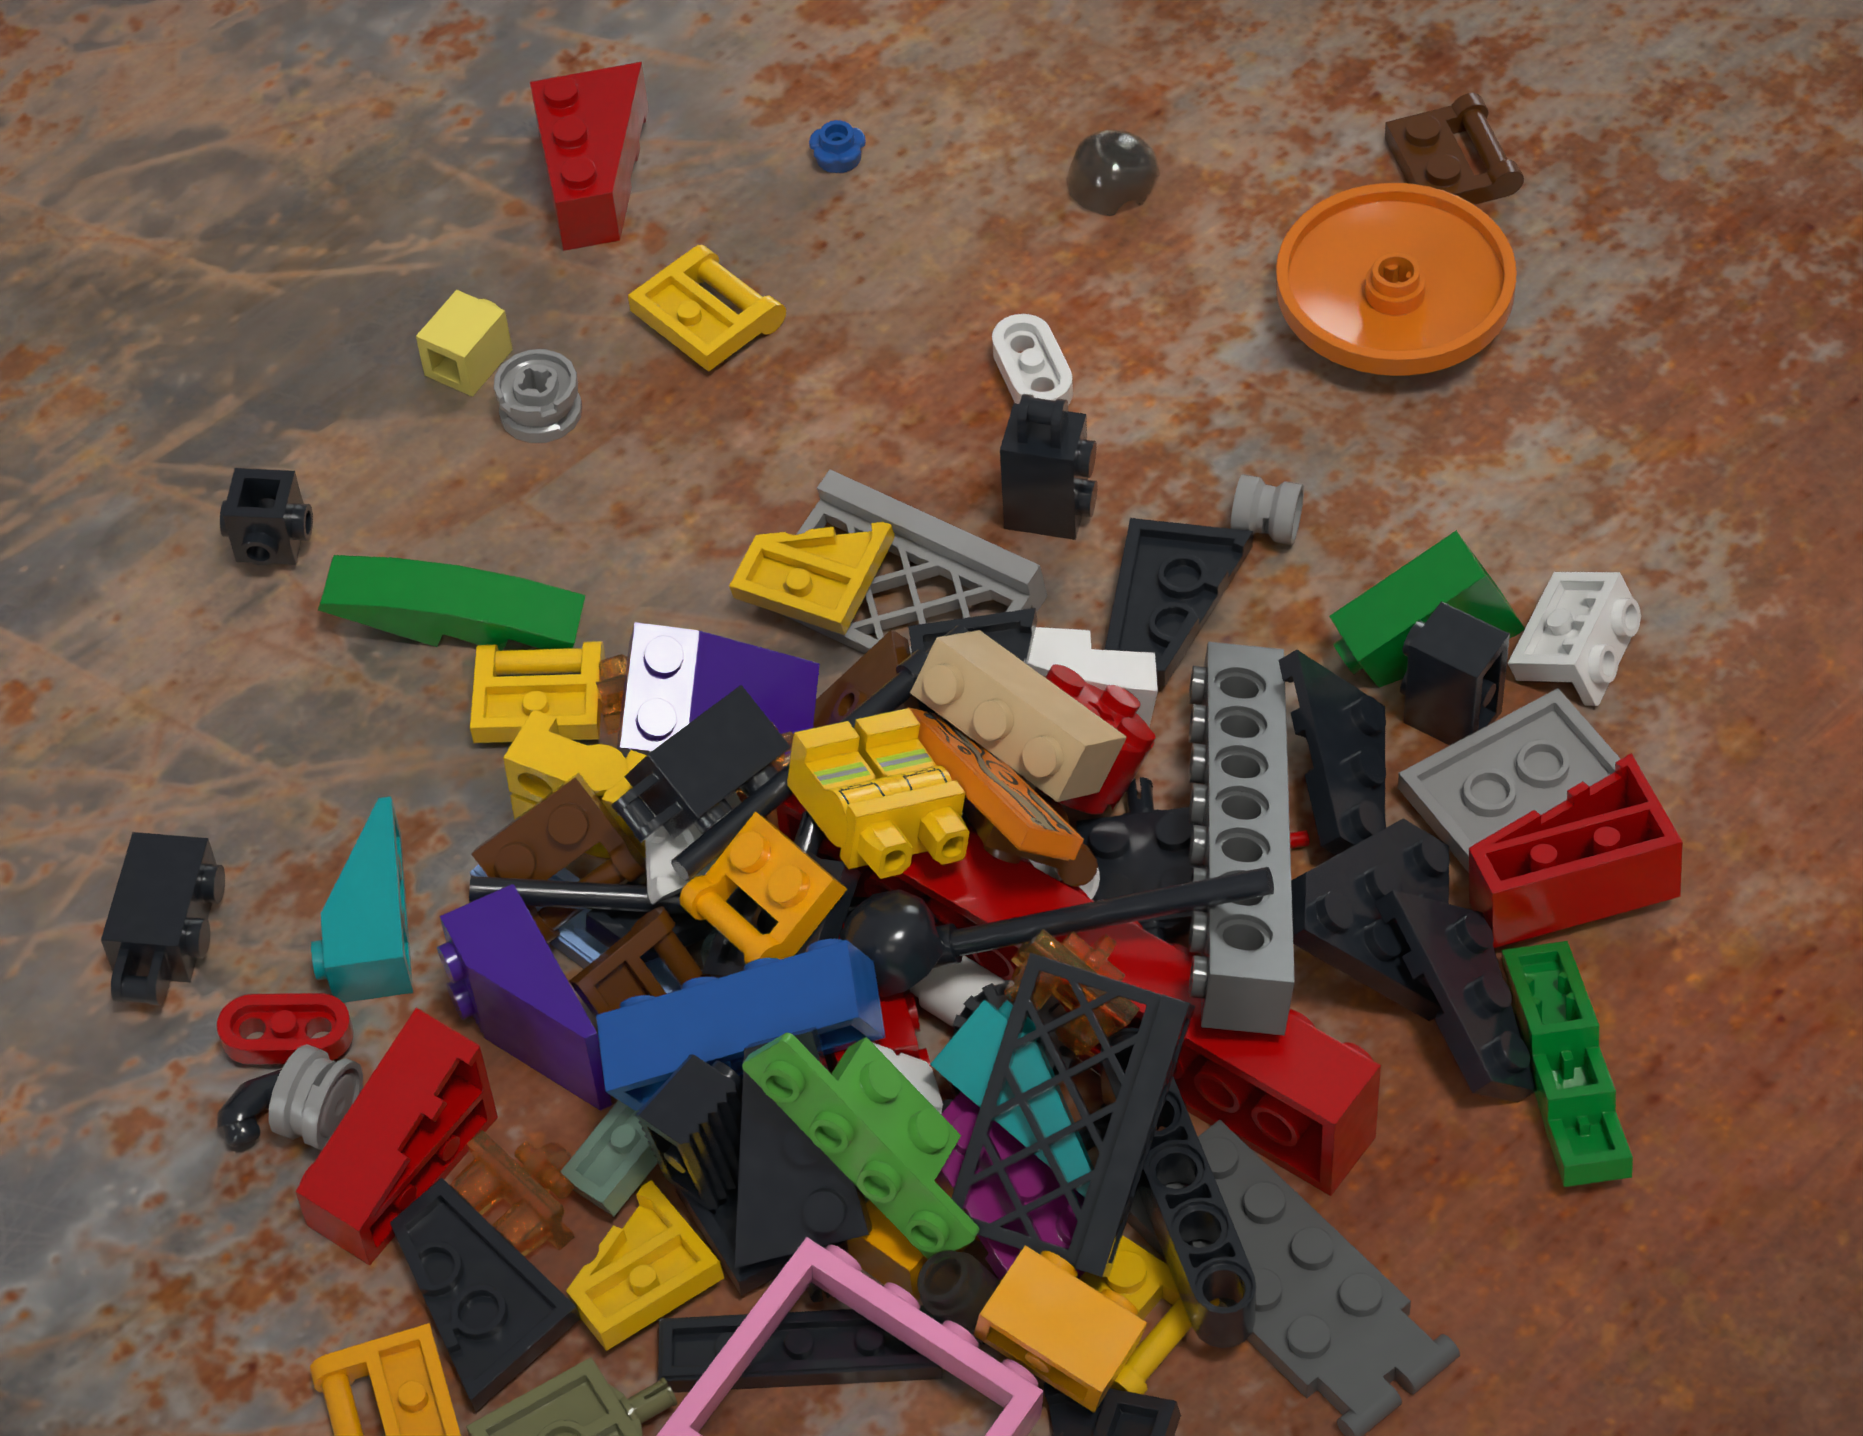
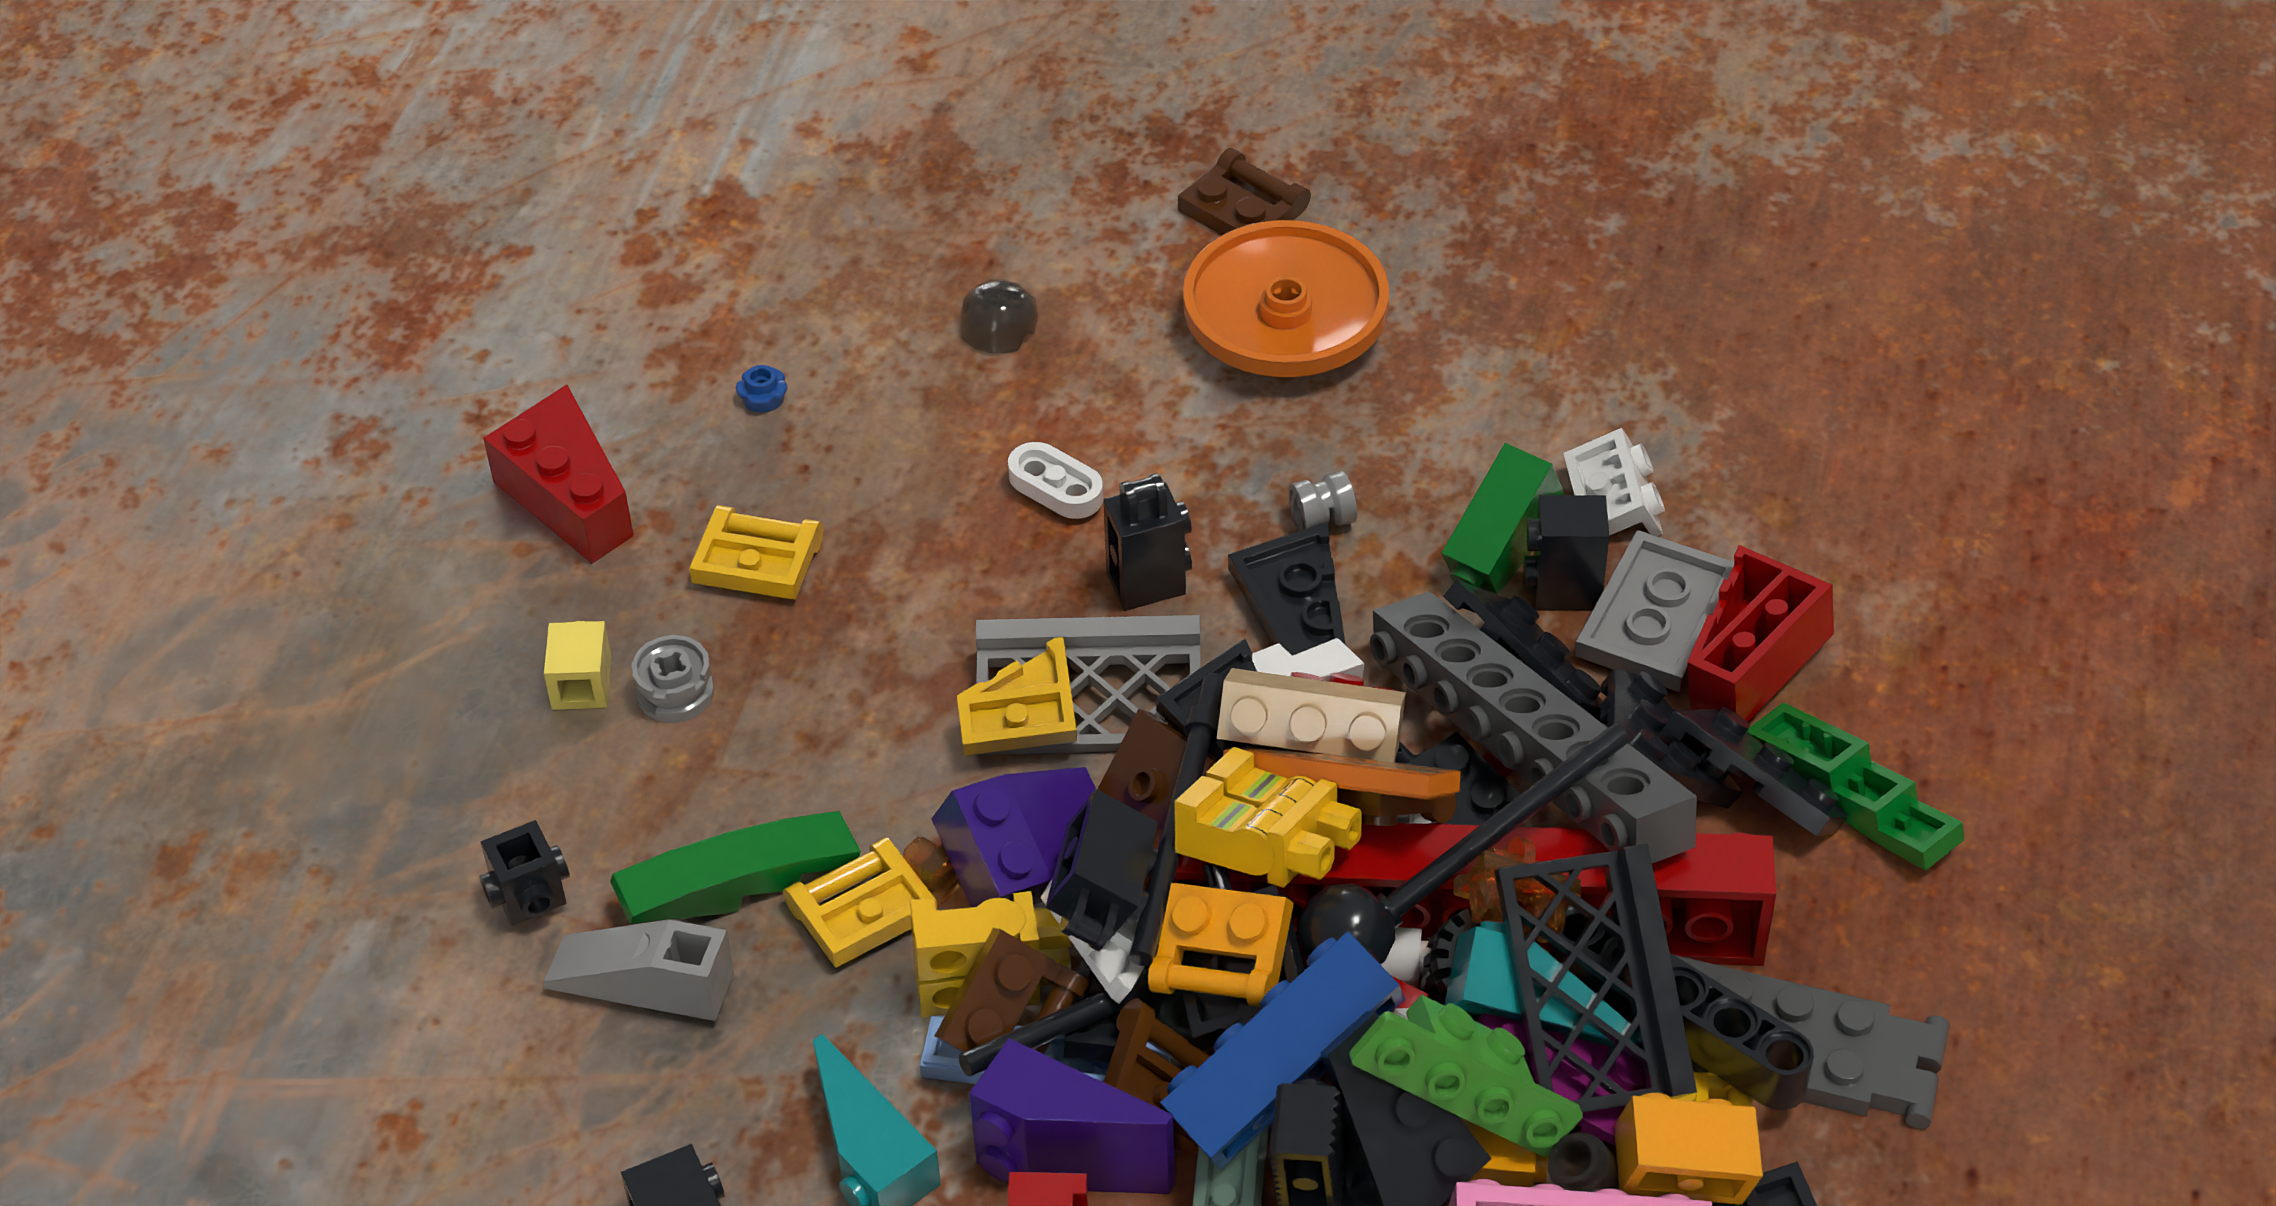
camera: 35 degrees left, 5 degrees down
none -> light grey slope [543,919,734,1021]

